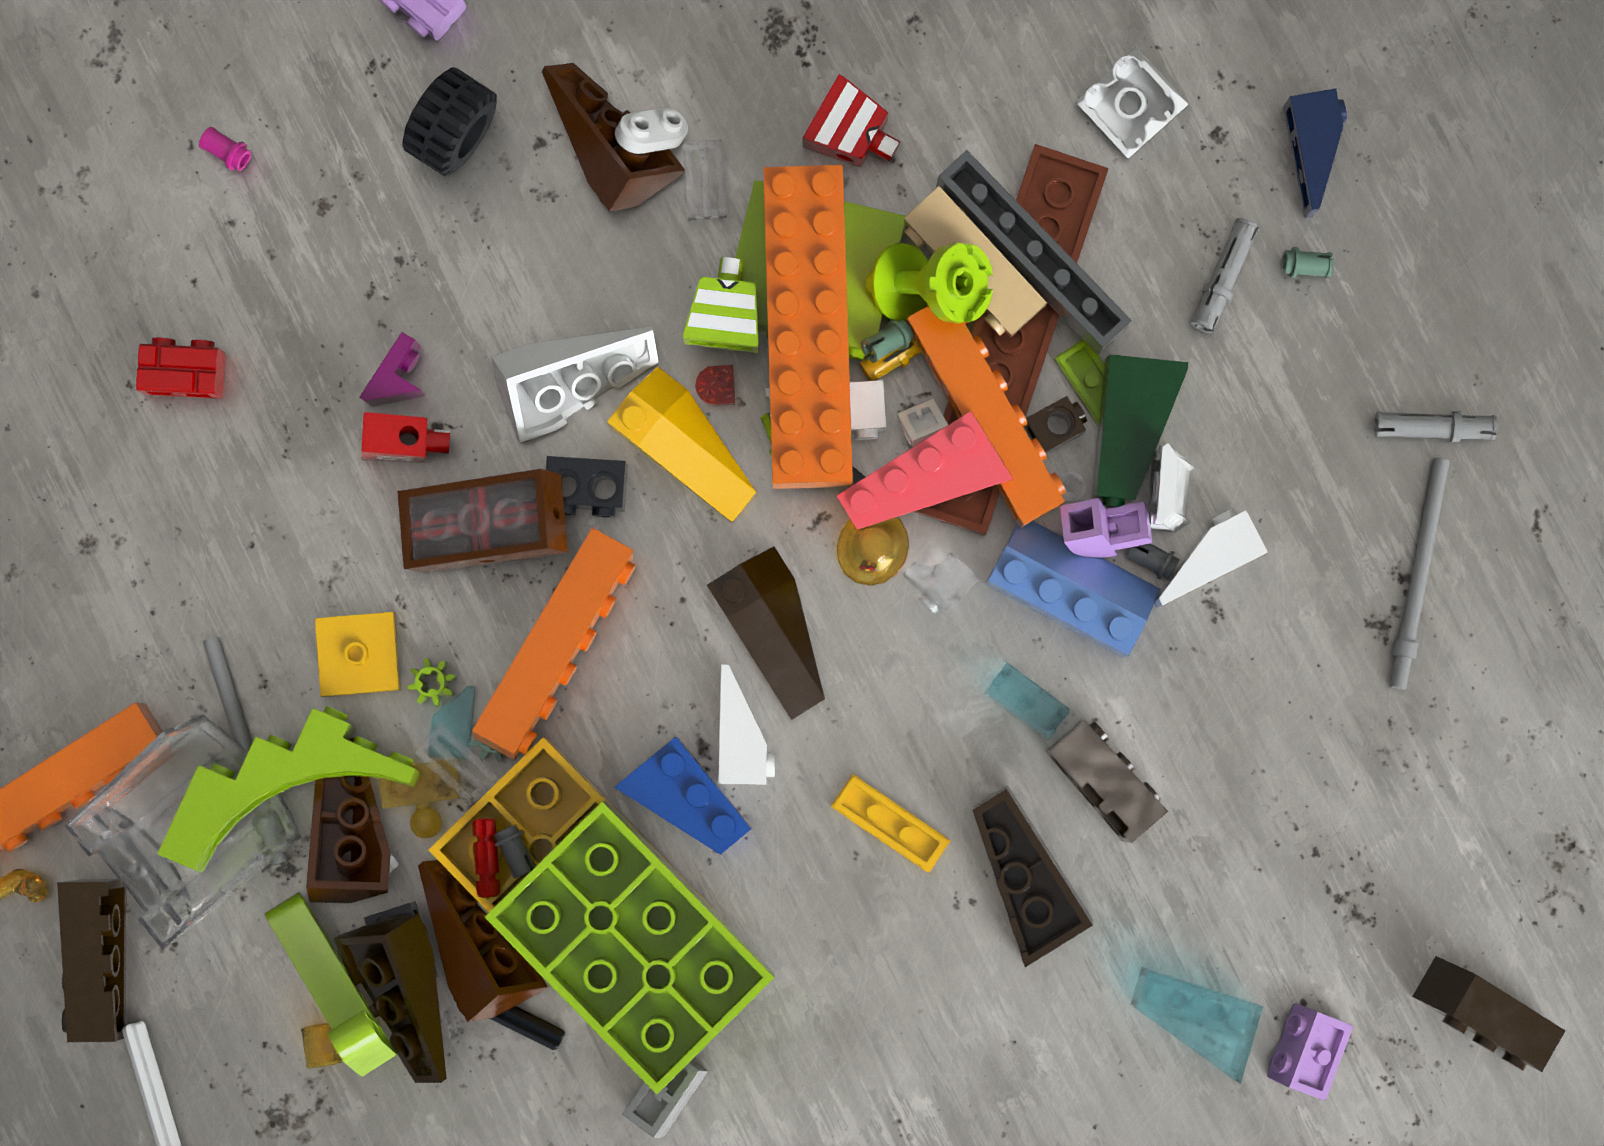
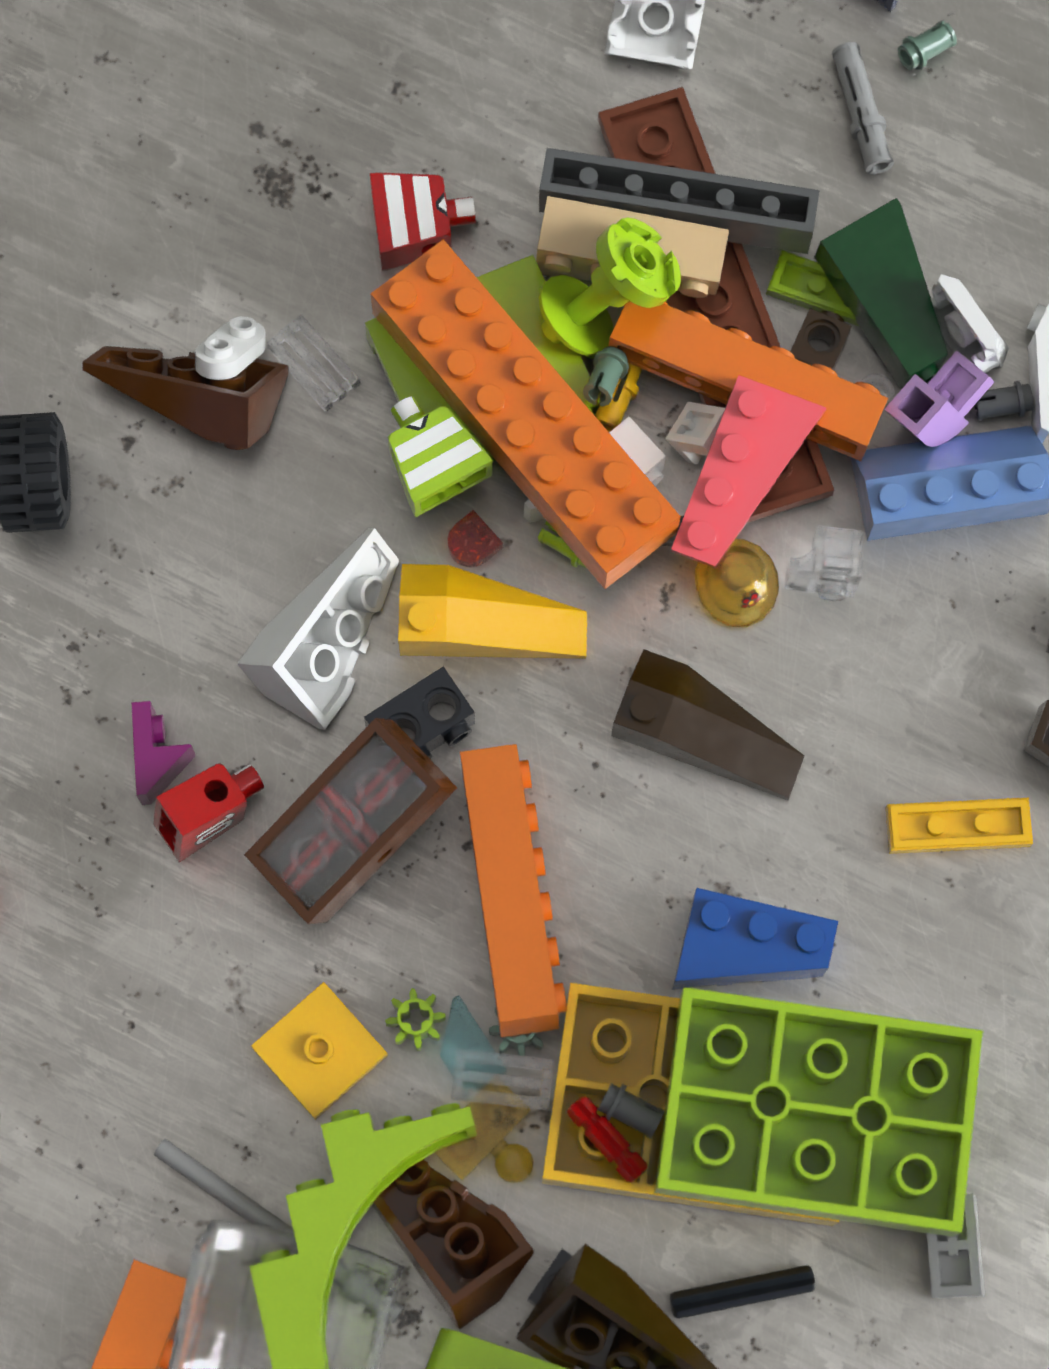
camera: 40 degrees left, 10 degrees down
reddish brown wedge [418,860,548,1022] -> none
white slope [718,664,775,785] -> none
clear light blue hinge [983,662,1069,741] -> none

